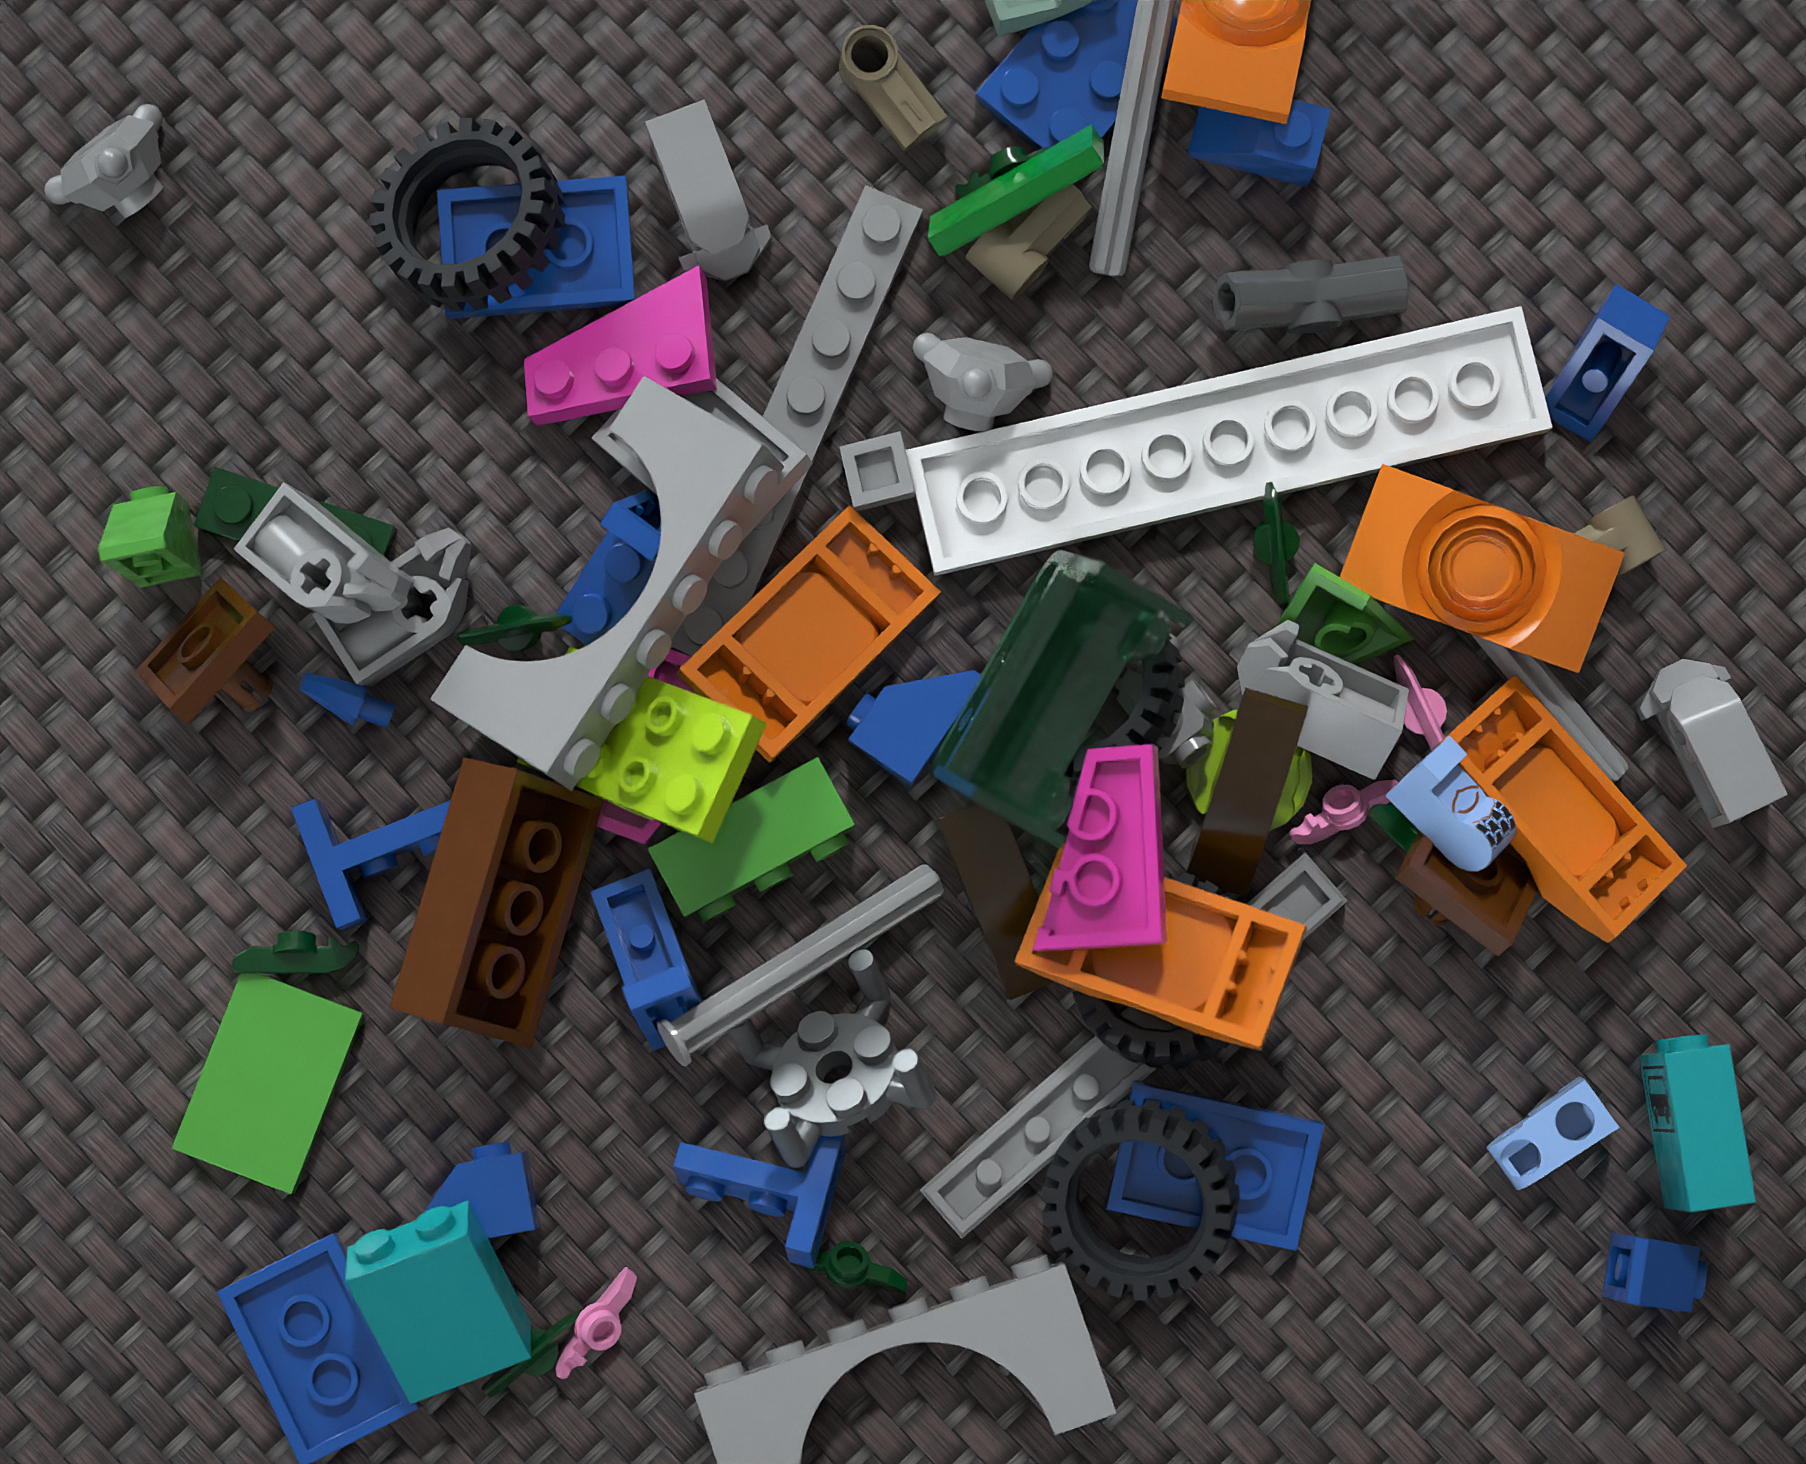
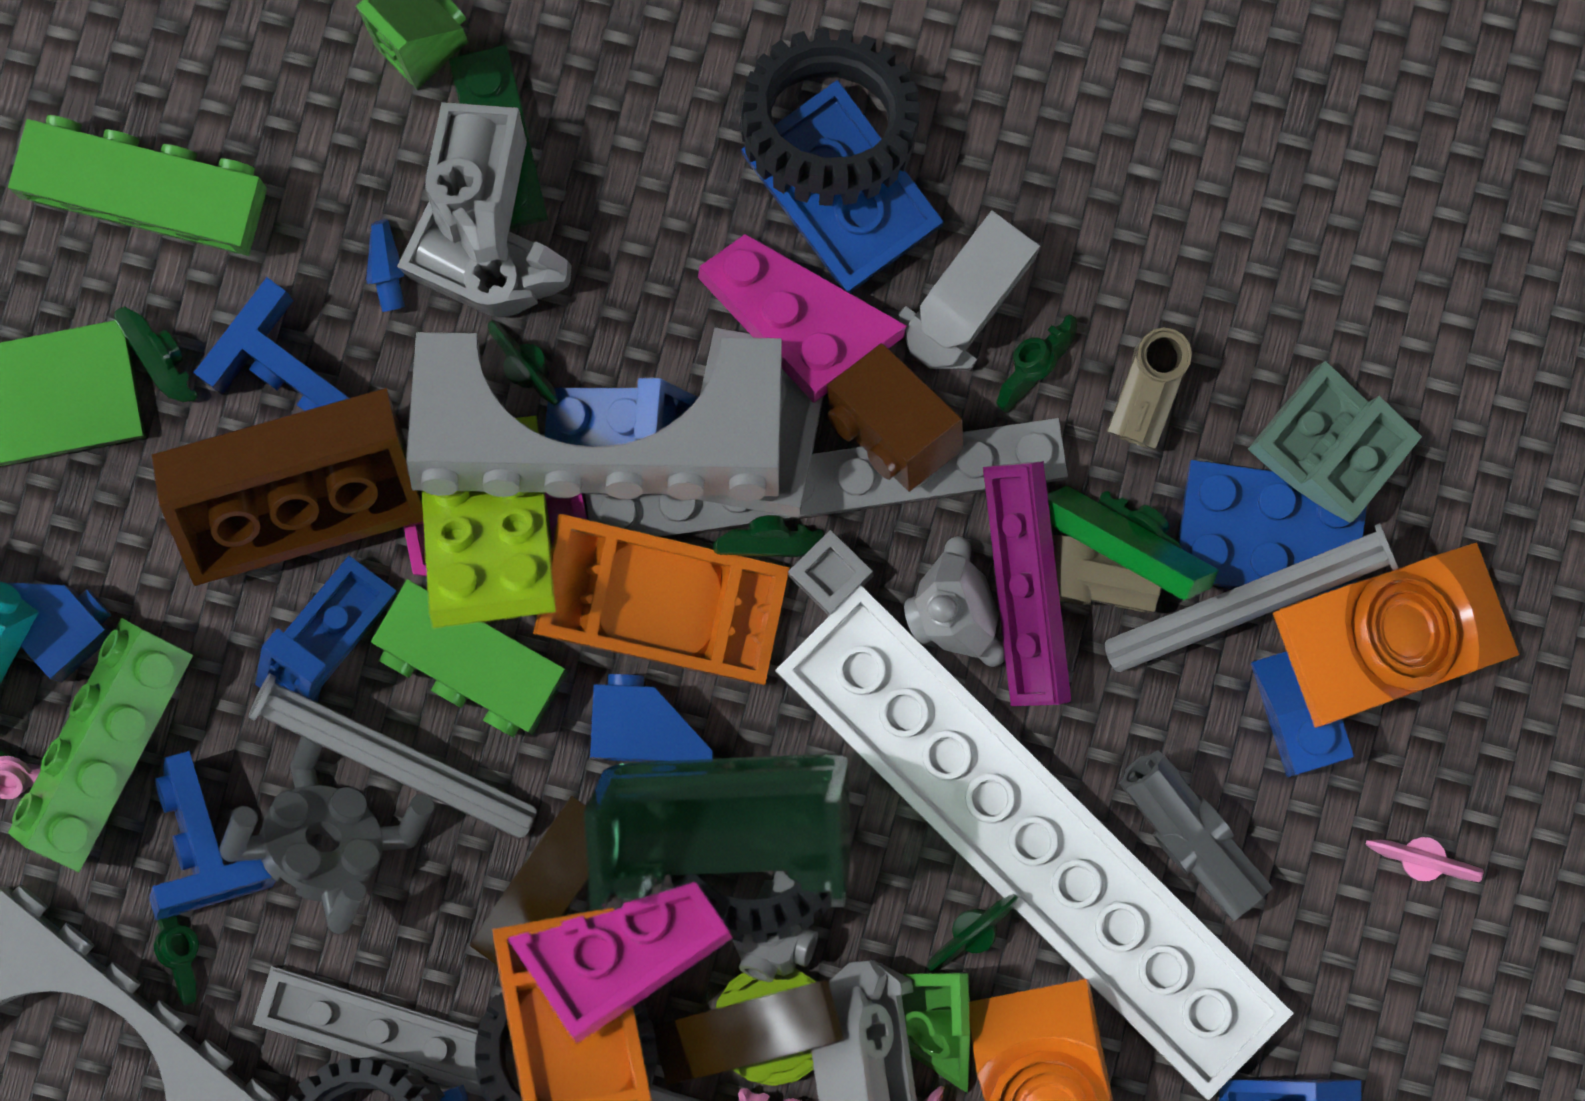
camera: 60 degrees right, 0 degrees up
reddish brown tile [135,577,275,724] -> none
none -> bright green brick [8,115,267,256]
none -> bright green brick [8,618,193,872]
none -> dark green piece [713,515,824,557]
none -> reddish brown brick [827,343,963,492]
none -> magenta tile [983,461,1071,706]
none -> dark green piece [996,315,1077,413]
none -> bright pink piece [1366,837,1484,882]

